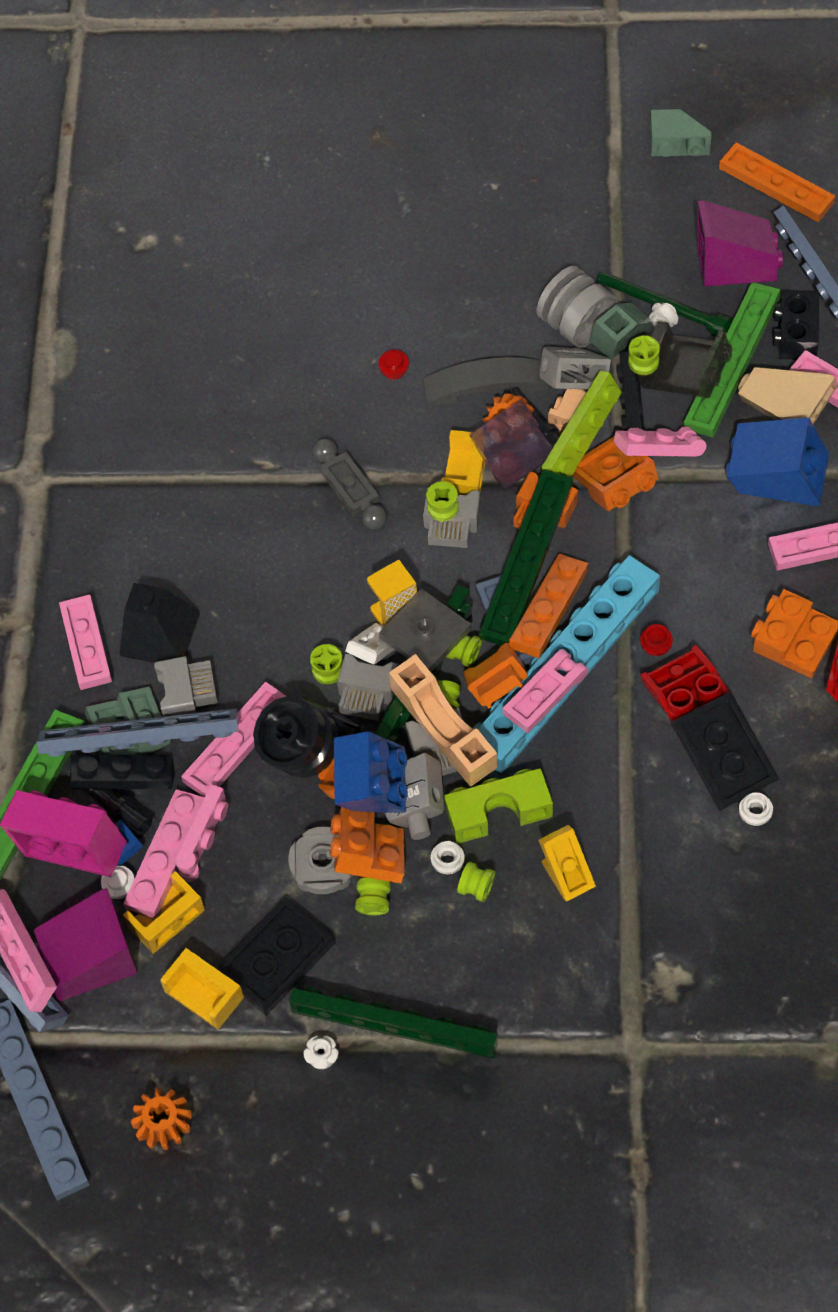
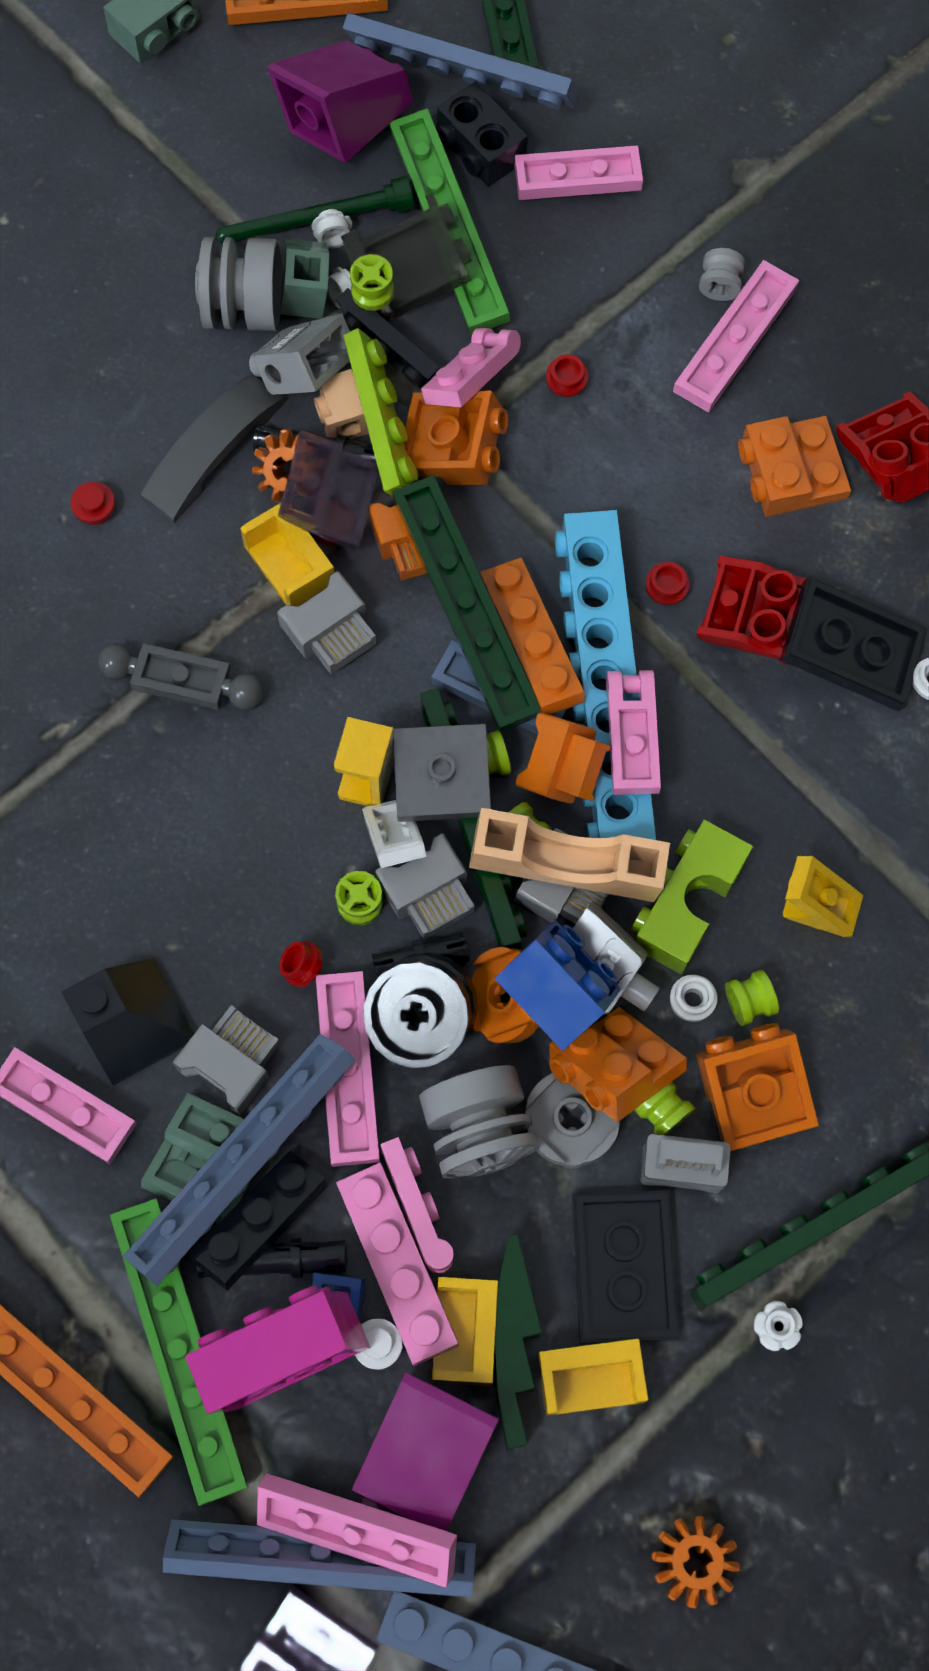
camera: 50 degrees left, 10 degrees up
lime wheel [426,481,459,522] -> none
blue slope [726,417,829,506] -> none
tan slope [738,367,838,424] -> none
none -> red plate [279,941,322,988]
none -> light grey wheel [419,1065,540,1179]
none -> dark green slope [494,1234,542,1451]
none -> red plate [546,354,589,397]
none -> light grey piece [640,1134,730,1193]
none -> orange plate [696,1023,819,1151]

